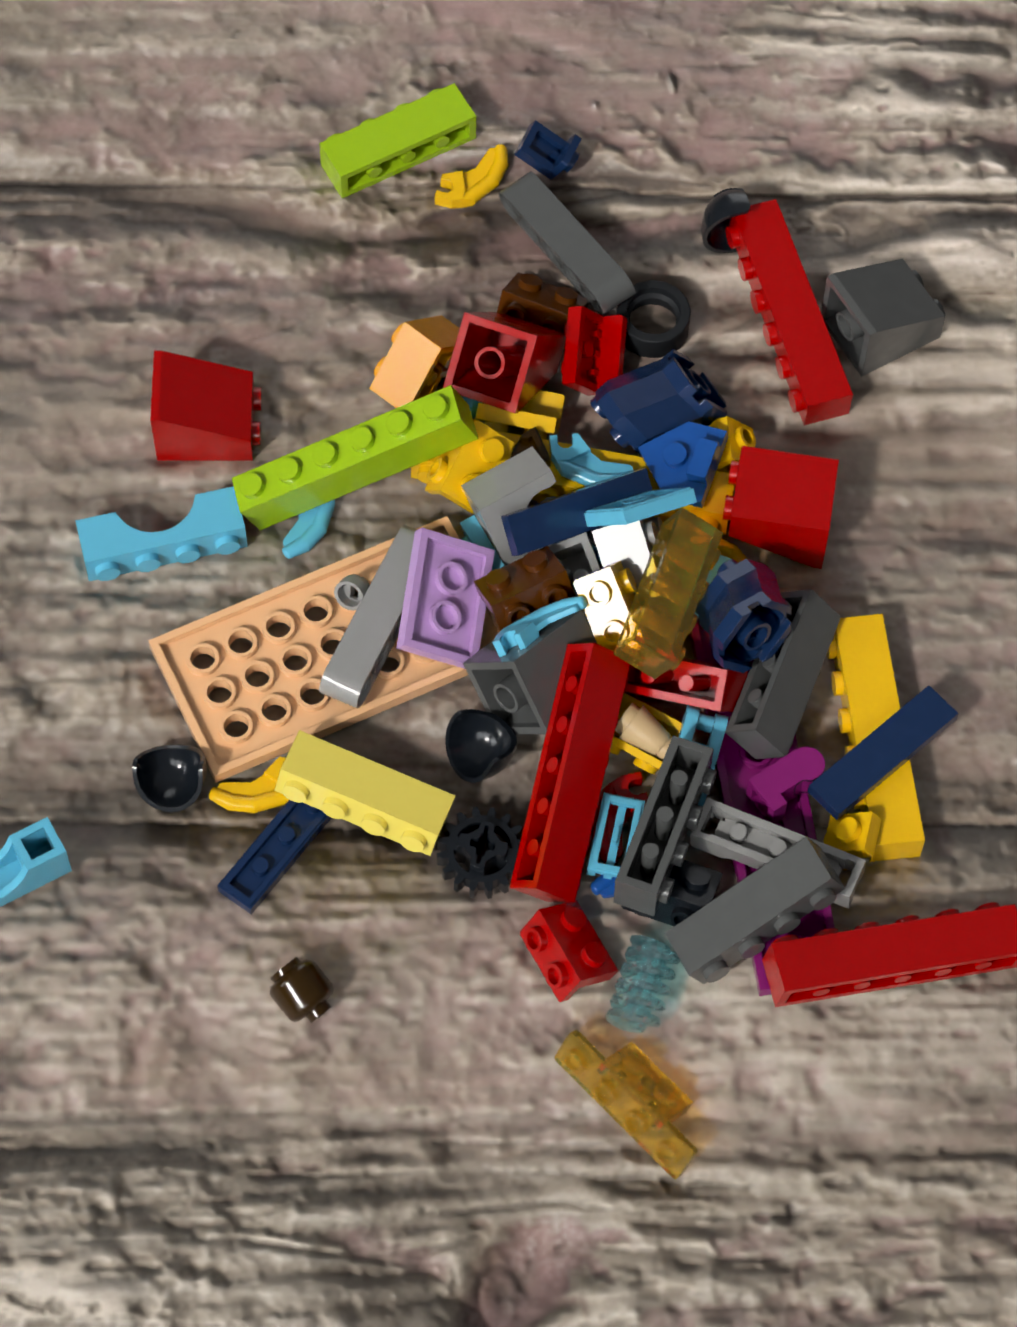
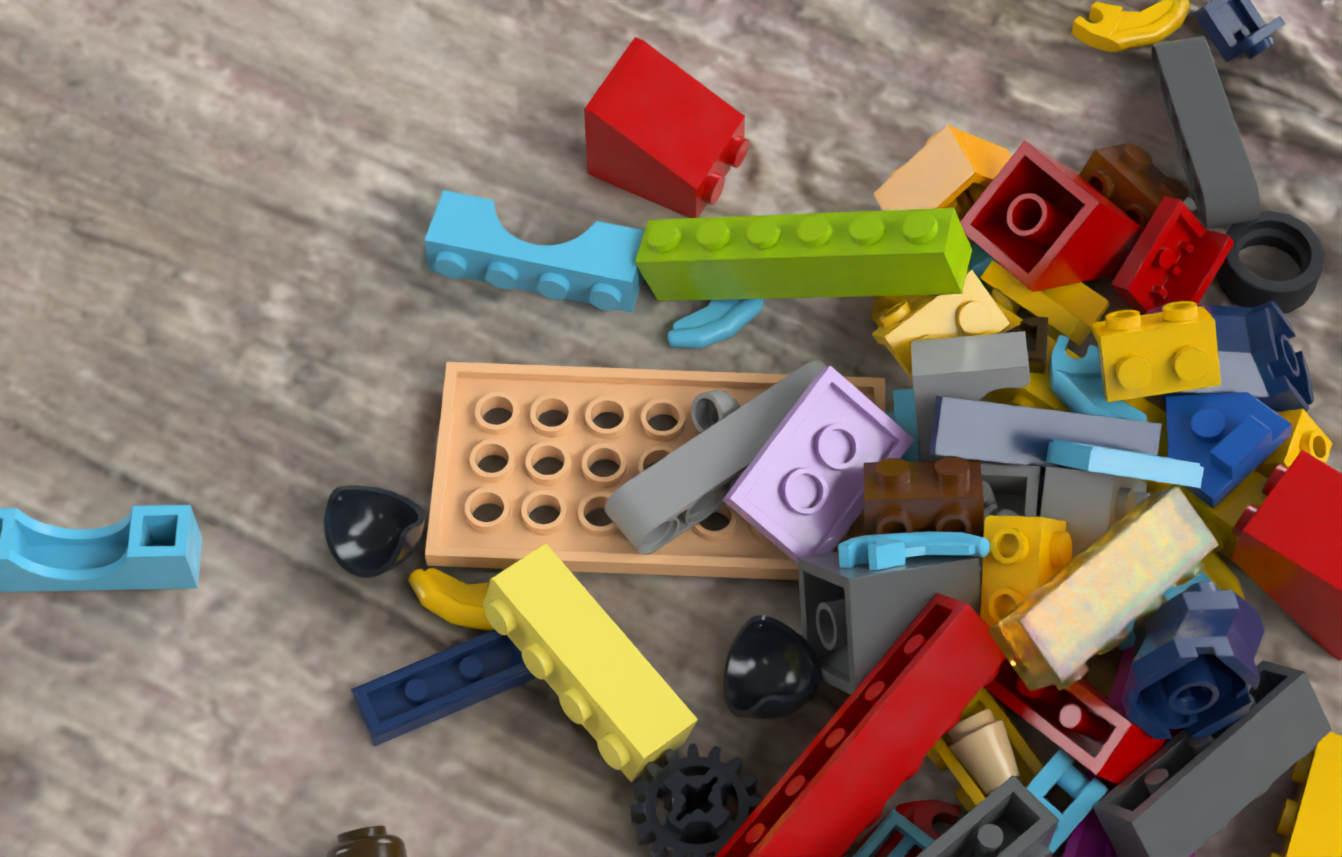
camera: 30 degrees right, 5 degrees down
none -> yellow bracket [1092,301,1221,402]

